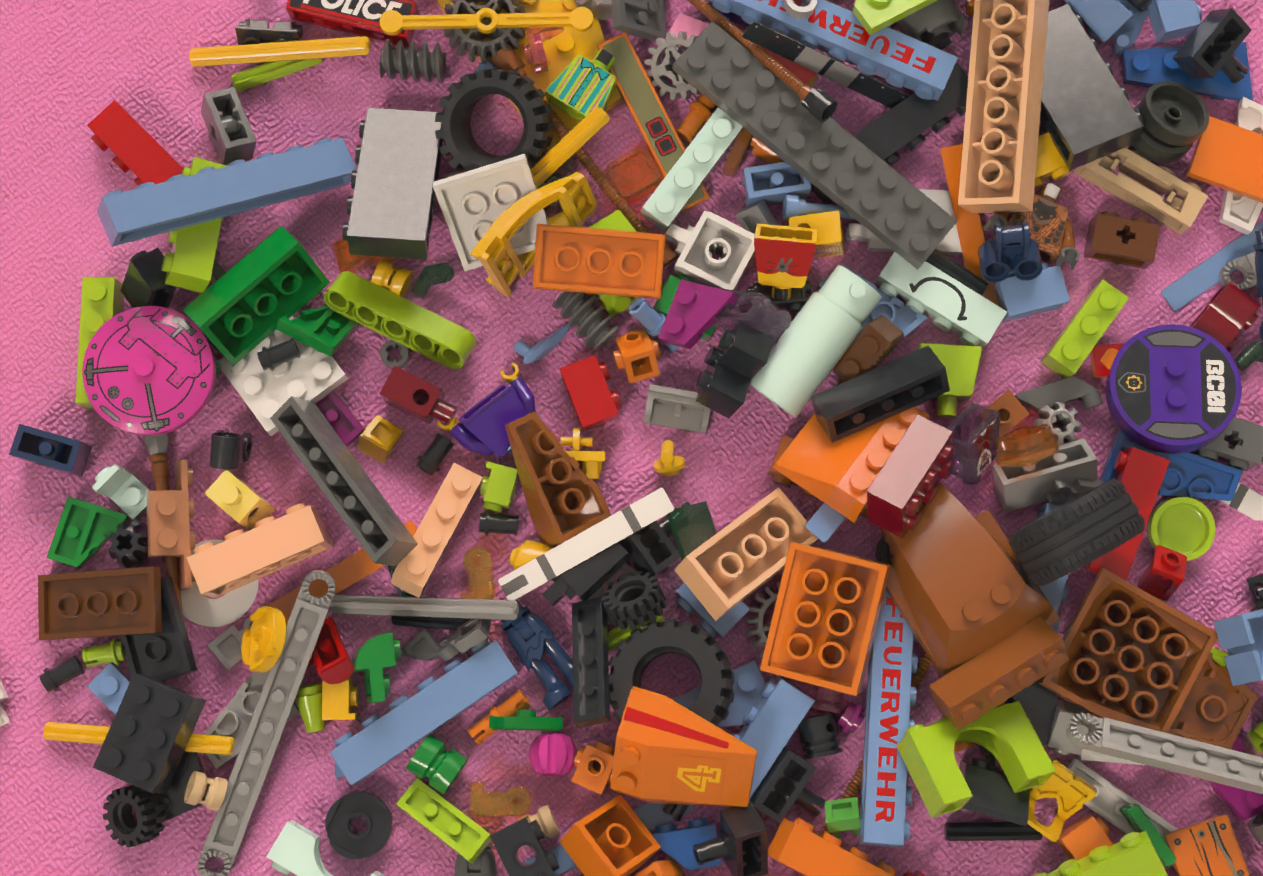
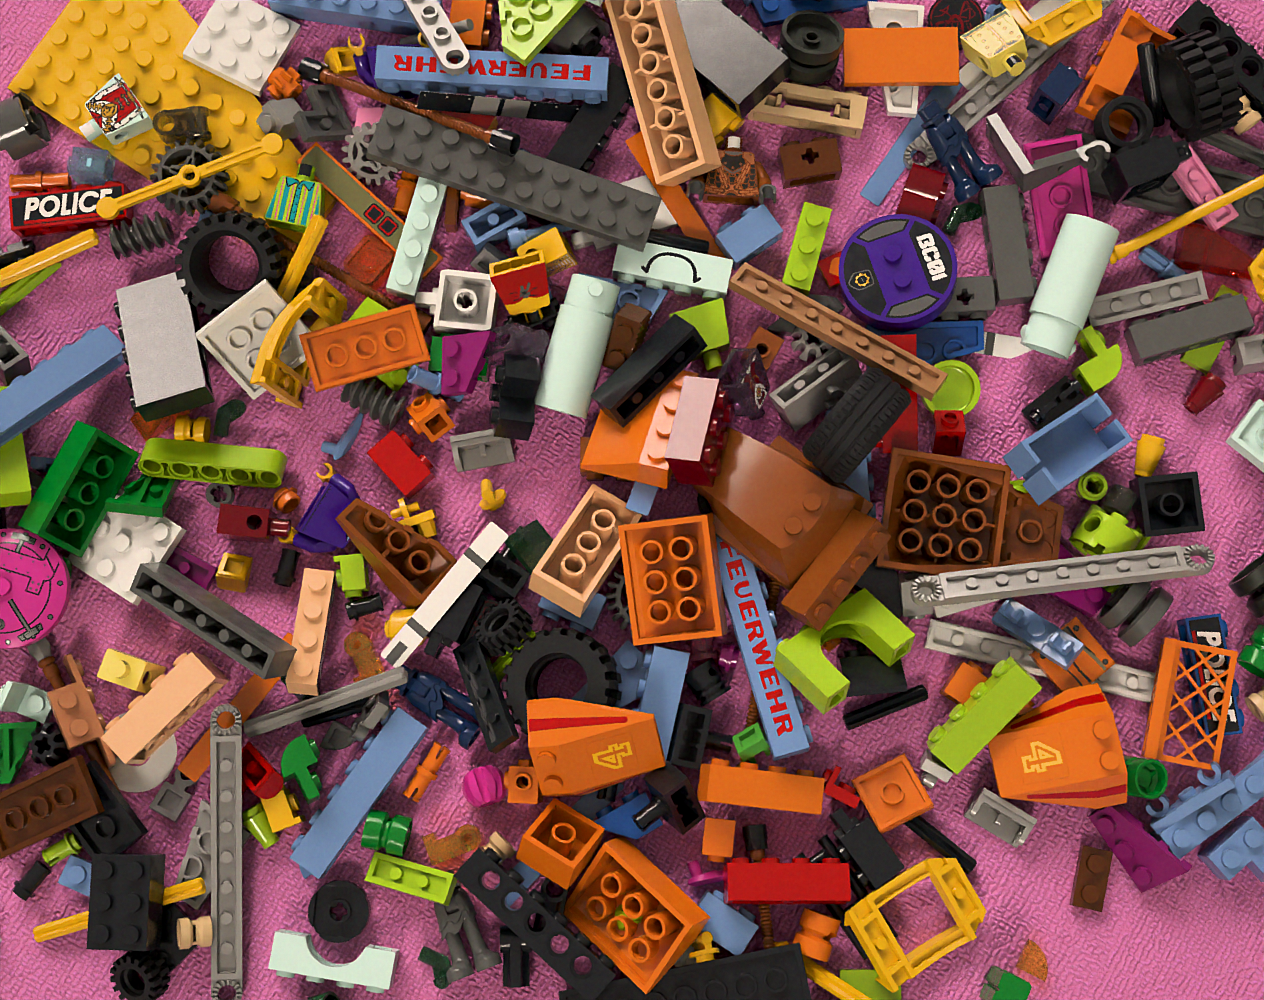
camera: 15 degrees left, 0 degrees up
black piece [210,430,252,470] -> none
yellow tile [241,606,286,673] -> none
black pin [257,338,301,371] -> none
green plate [489,710,563,731] -> none
plate [523,27,564,74] -> none
dark blue piece [978,221,1043,283] -> none
clear orange piece [995,426,1059,466] -> none
yellow piece [1027,760,1097,842] -> none
green tile [1119,803,1177,867] -> none
none -> medium blue tile [30,456,55,473]
none -> orange plate [273,487,301,514]
none -> medium nougat plate [728,262,948,401]
none -> medium blue plate [992,598,1085,671]

